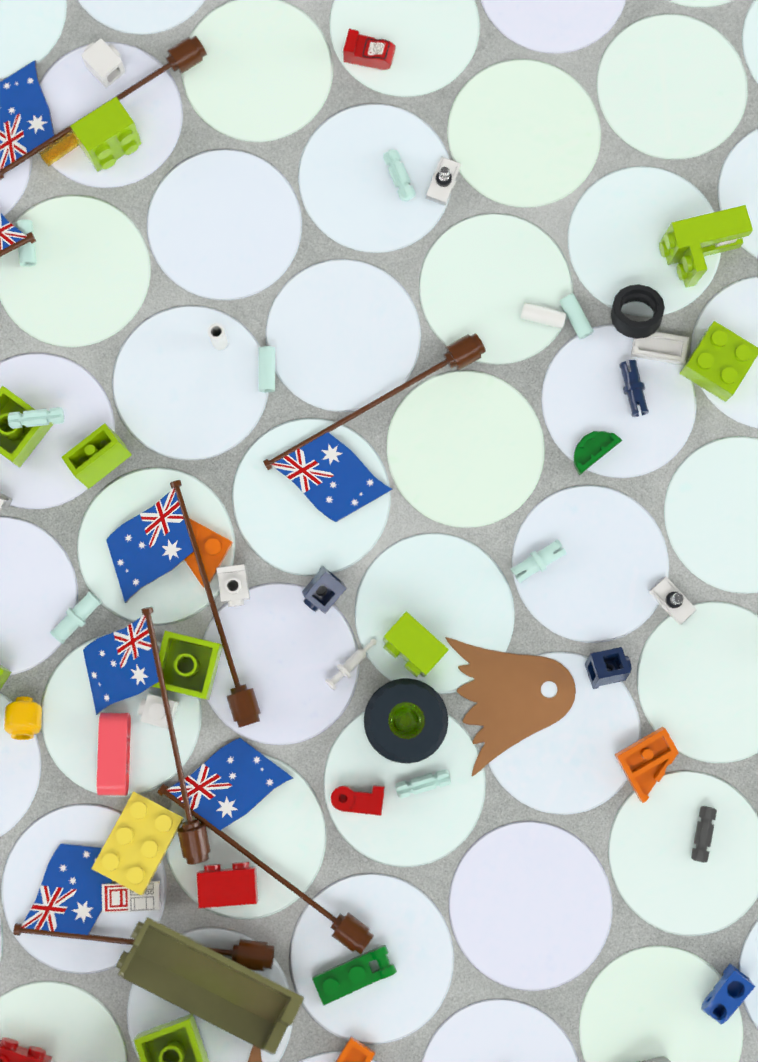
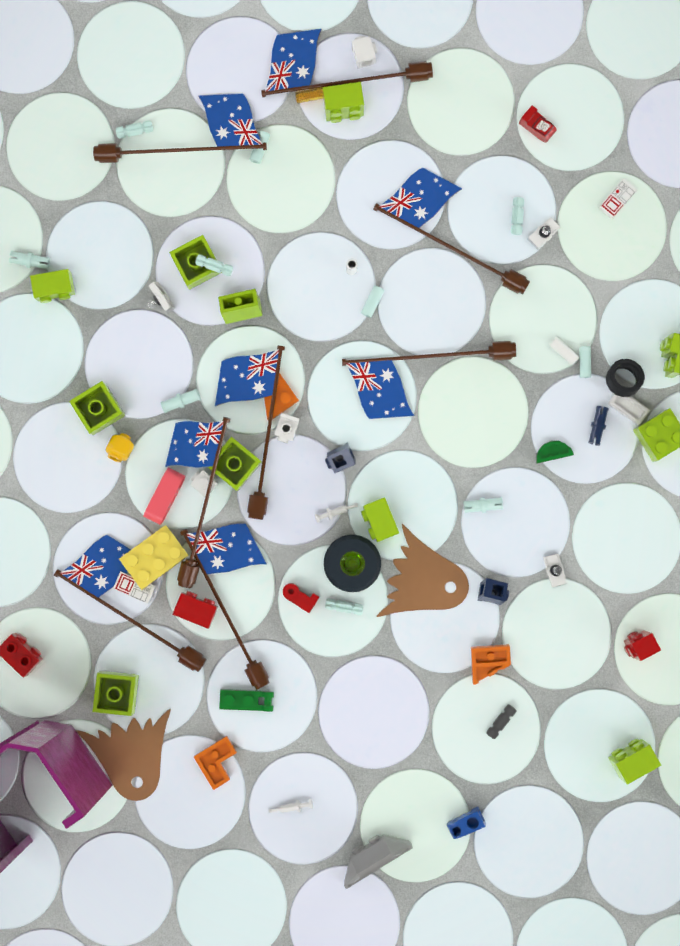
camera: 30 degrees right, 5 degrees up
olive panel [115,917,305,1055] -> none
none -> flag [373,167,530,295]
none -> white tile [598,178,638,220]

